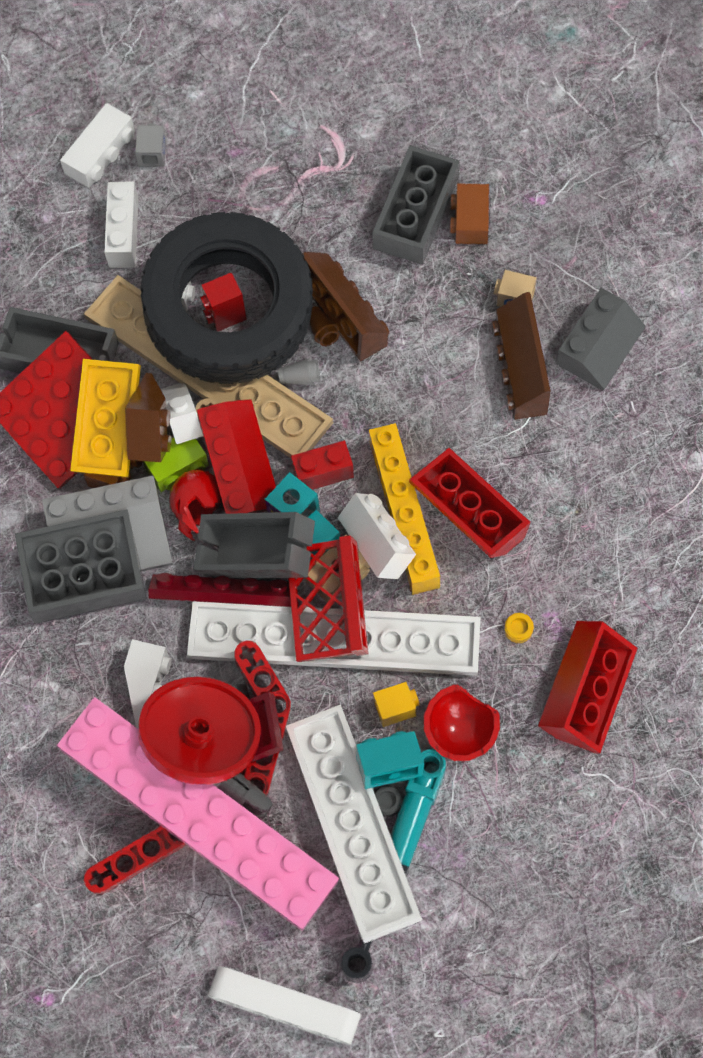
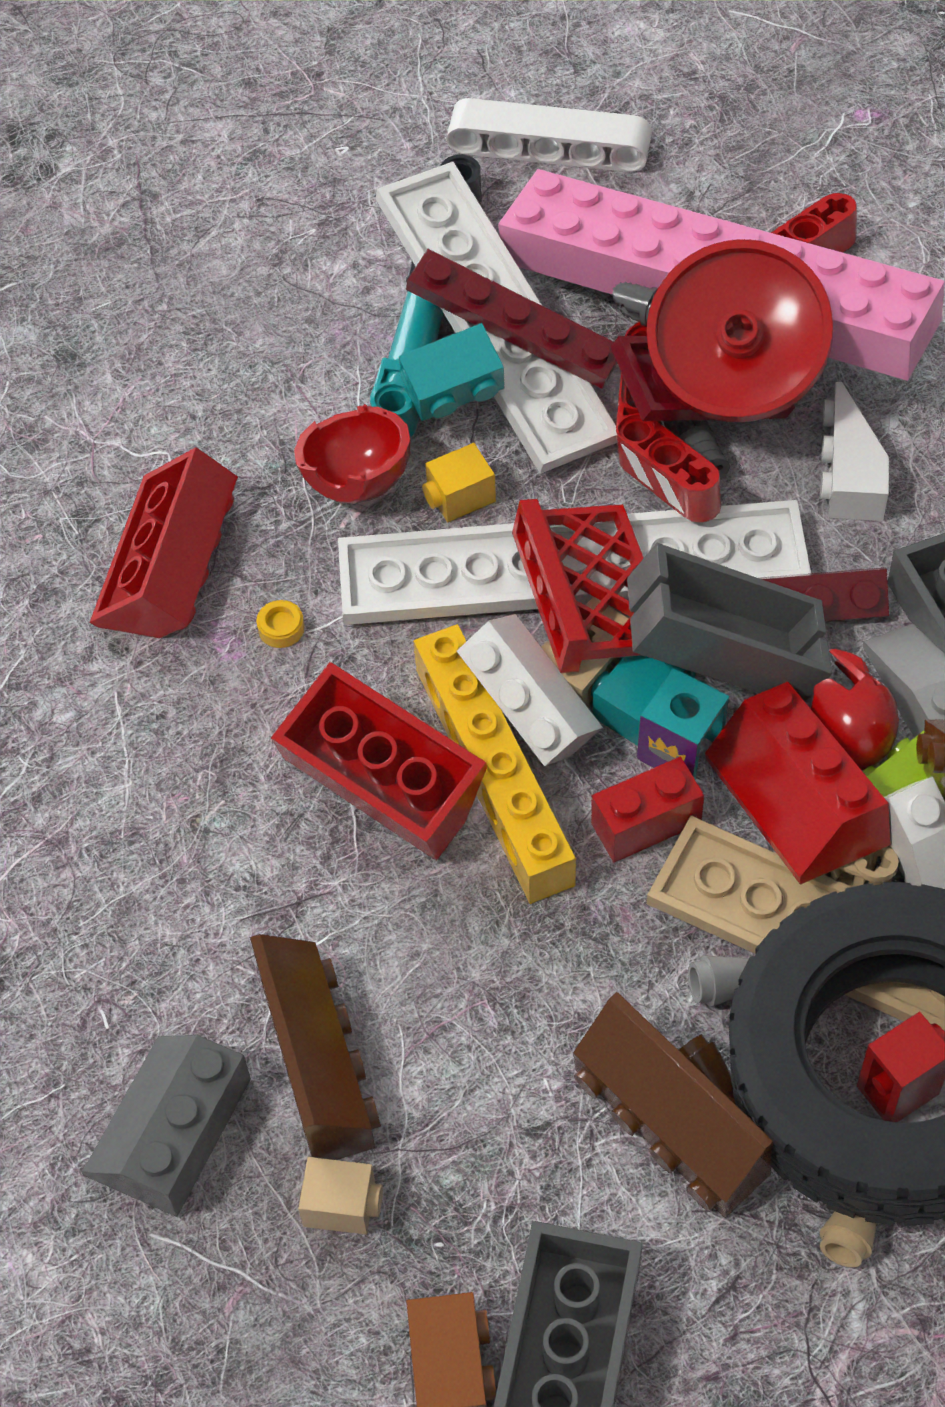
camera: 170 degrees right, 10 degrees down
none -> dark red plate [406,249,617,389]

